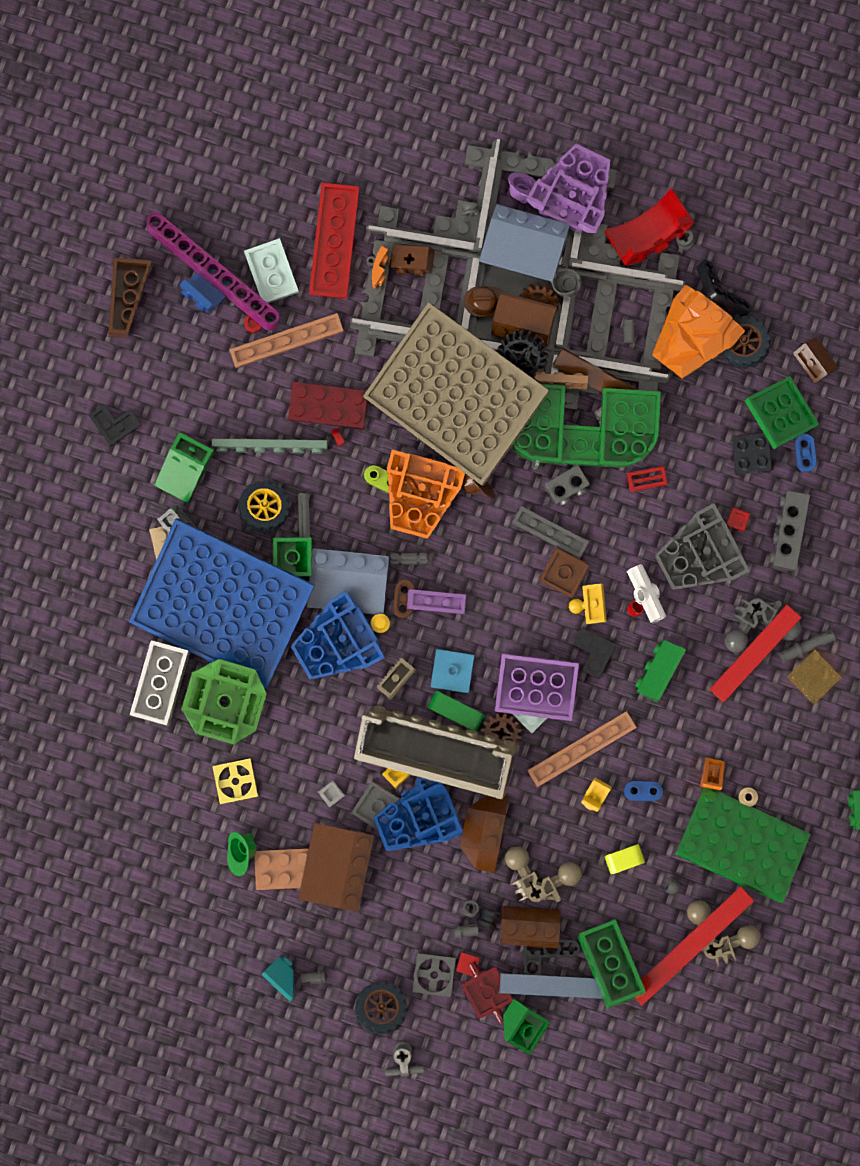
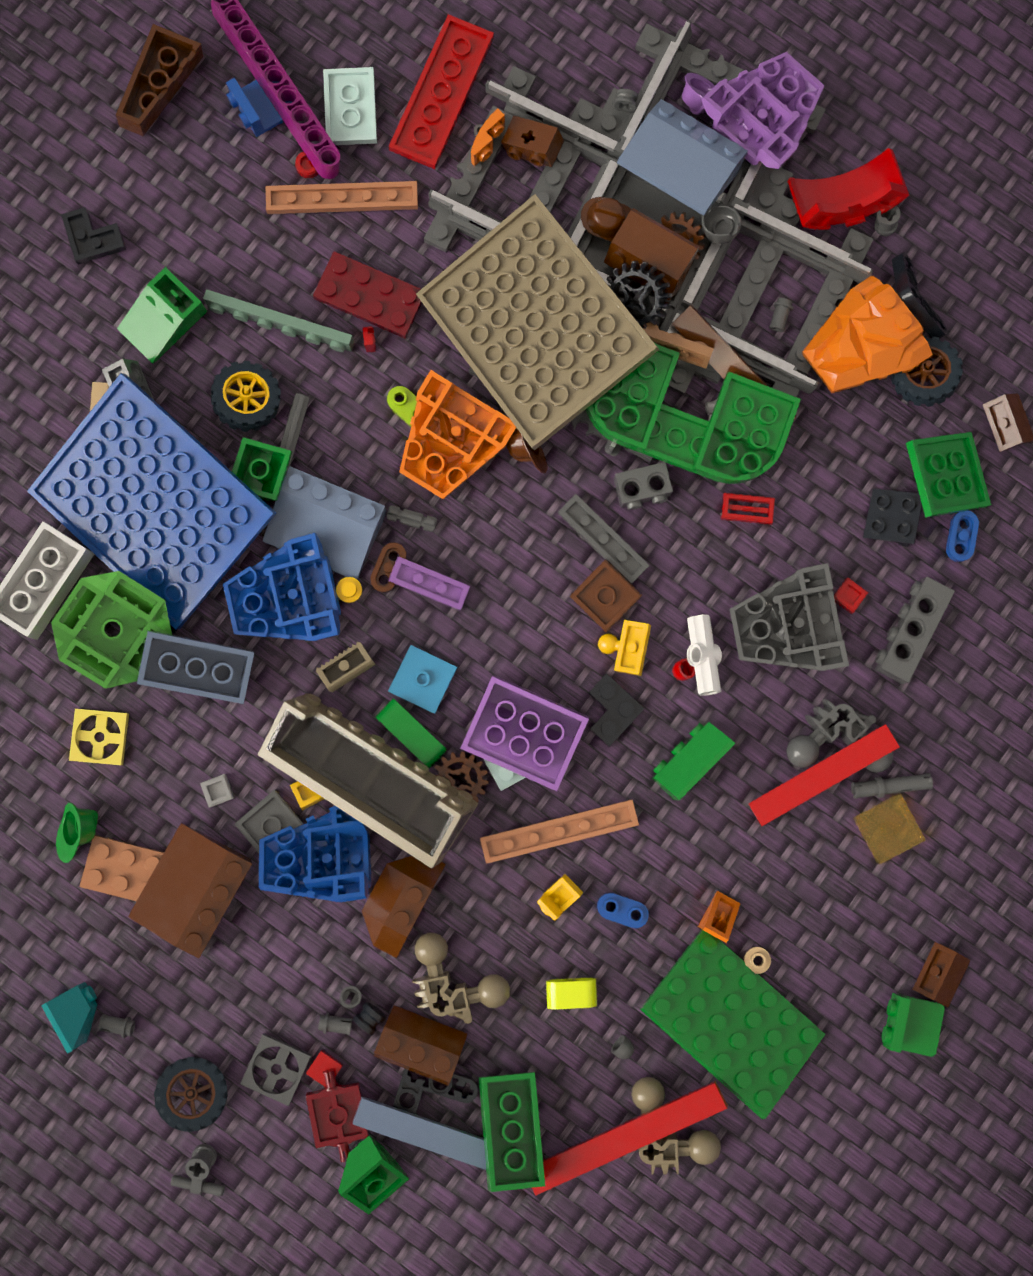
camera: 10 degrees right, 0 degrees up
none -> sand blue brick [137,630,254,704]

